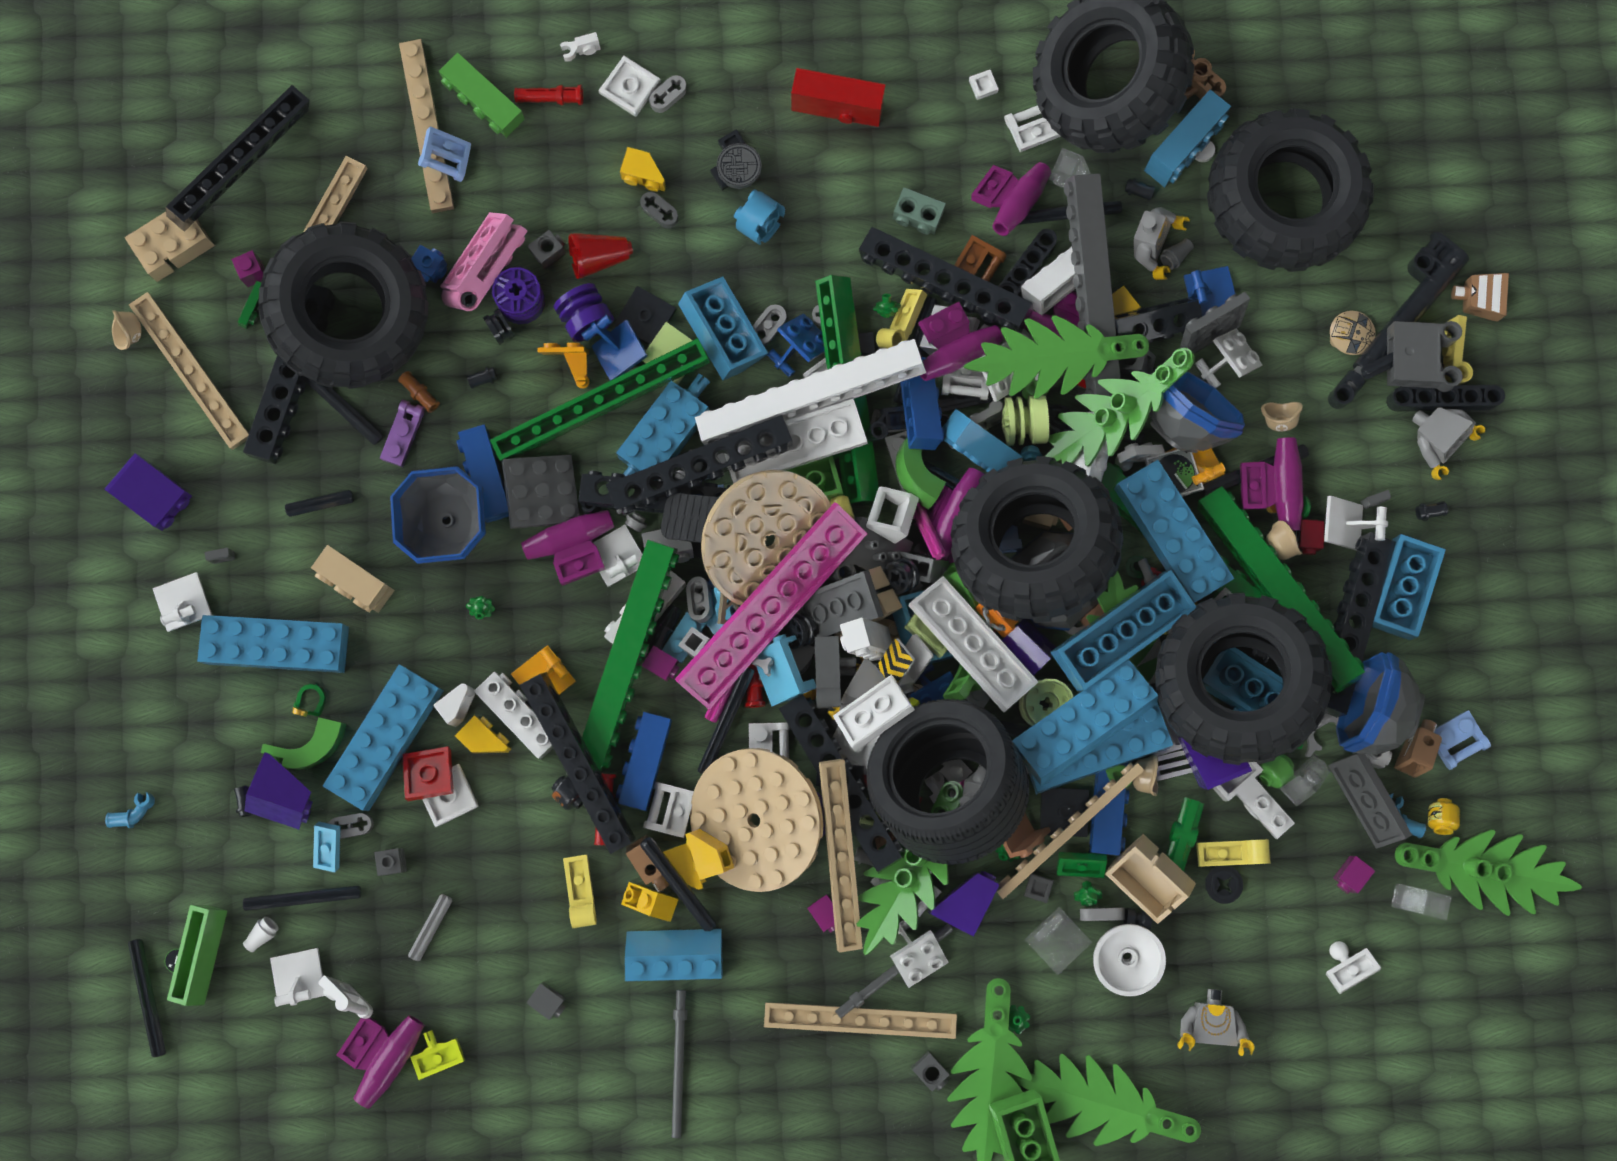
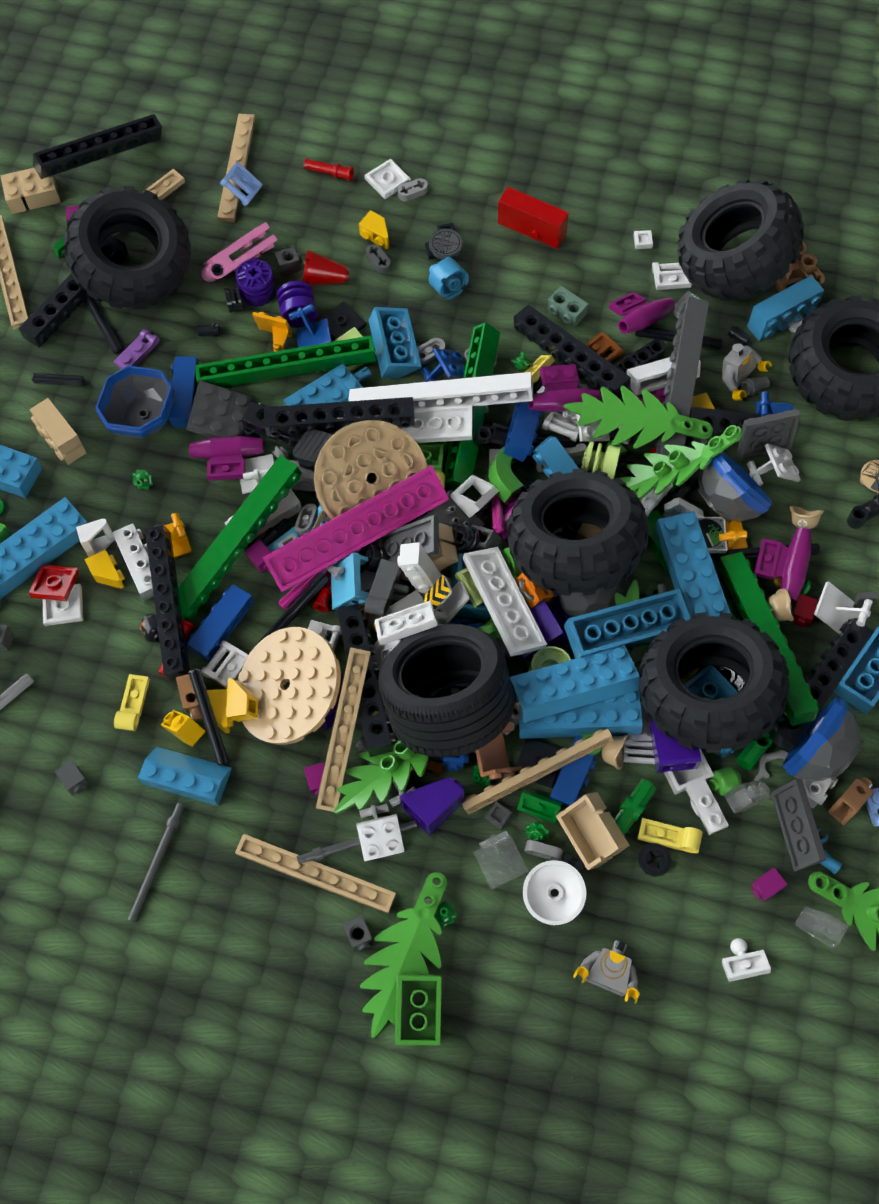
camera: 20 degrees right, 15 degrees down
dark orange pin [398,371,440,413] -> none
blue brick [411,245,447,283] -> none
bright green brick [439,52,525,138] -> none
white plate [560,32,601,61] -> none
bright green plant [1009,1053,1201,1146] -> none
yellow head [1428,798,1460,835] -> none

